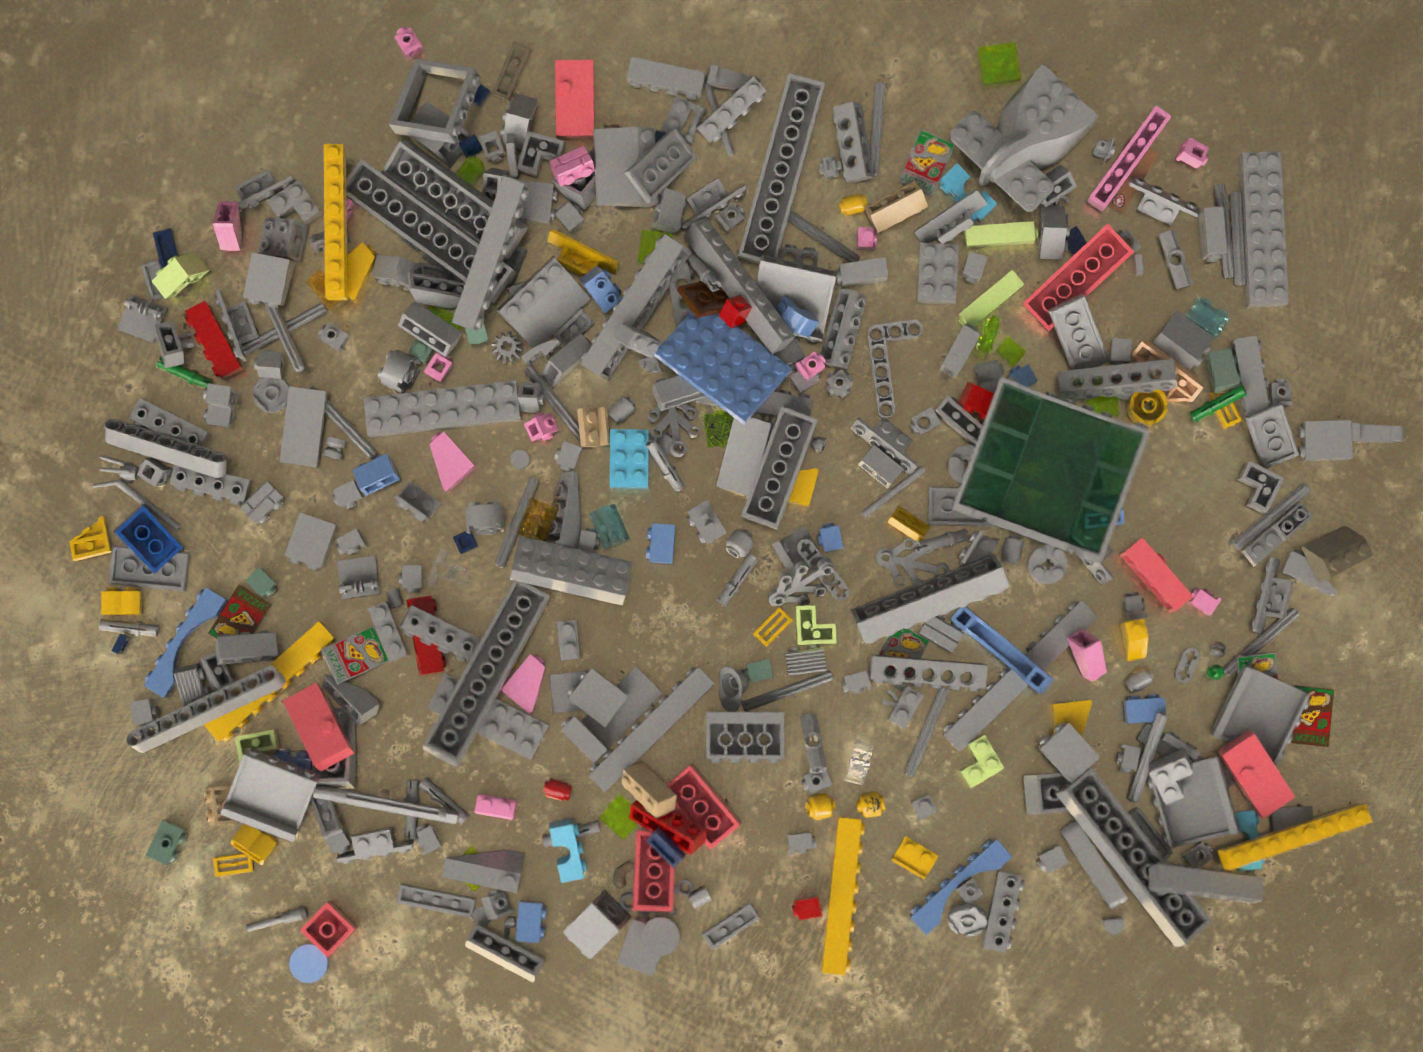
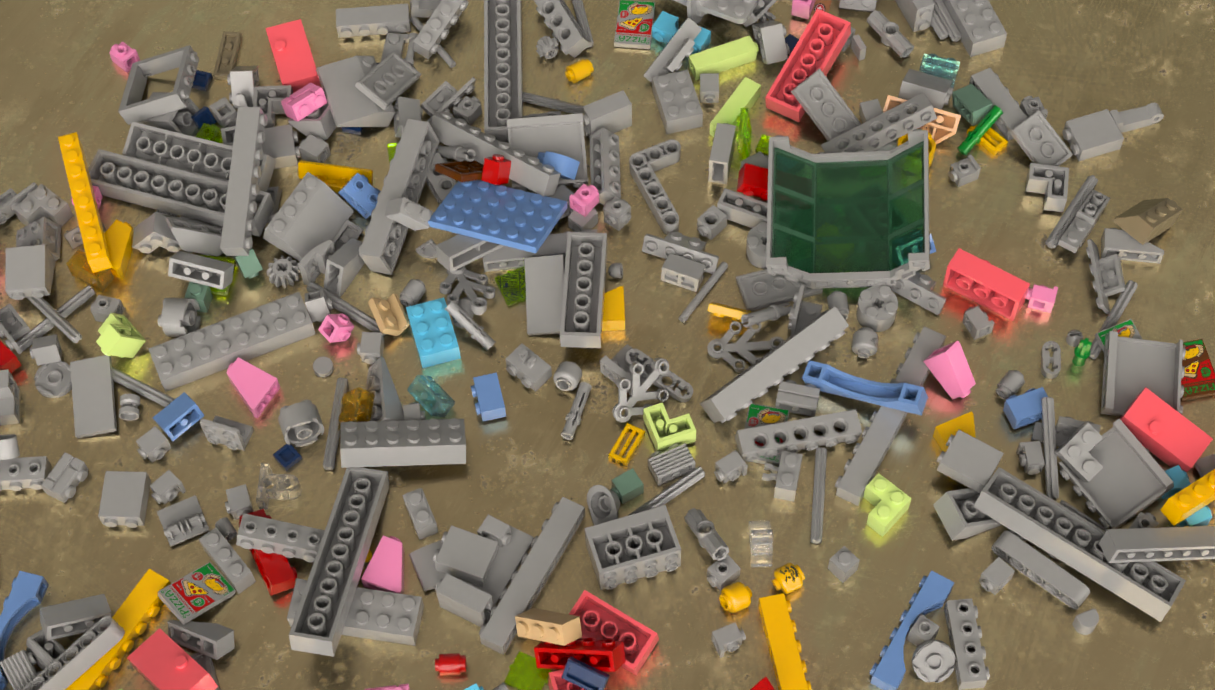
camera: 20 degrees left, 25 degrees down
tile [208,584,272,639] -> none
sand green brick [245,567,278,598] -> none
bright pink brick [424,353,454,384] -> none
medium blue brick [817,523,844,553] -> none
bright pink brick [857,227,877,251] -> none
tan brick [864,181,928,233] -> none
yellow plate [891,836,939,880] -> none
yellow slope [1119,619,1148,662] -> none
none -> yellowish green brick [96,313,146,358]
none -> light grey brick [477,514,512,547]
none -> light grey head [851,327,879,358]
none -> light grey brick [948,154,981,187]

